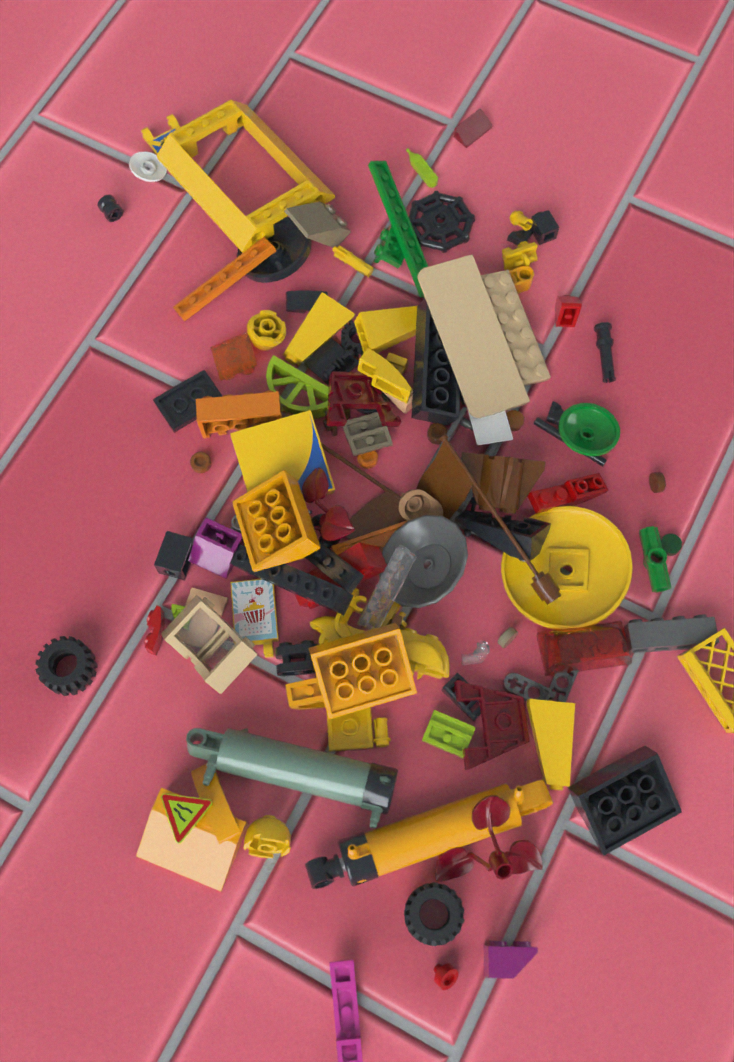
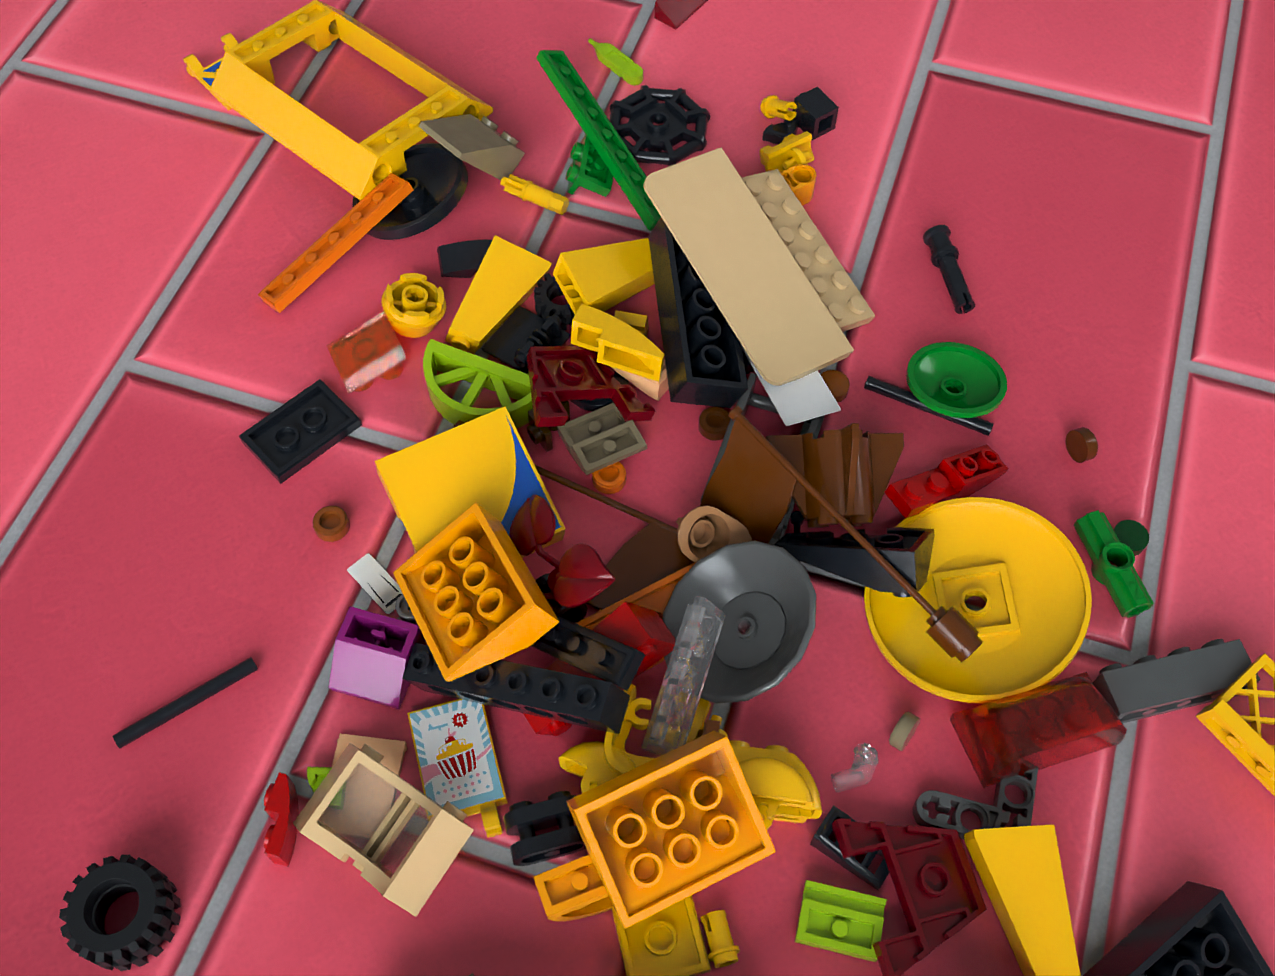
camera: 10 degrees left, 10 degrees down
black wheel [97,195,124,222] -> none
white dish [129,152,167,182] -> none
black piece [154,531,193,581] -> none
orange wedge [196,390,282,439] -> none
black tile [546,401,564,425] -> none
red slope [555,295,582,327] -> none
none -> black bar [113,657,259,748]
none -> white sticker [347,553,403,614]

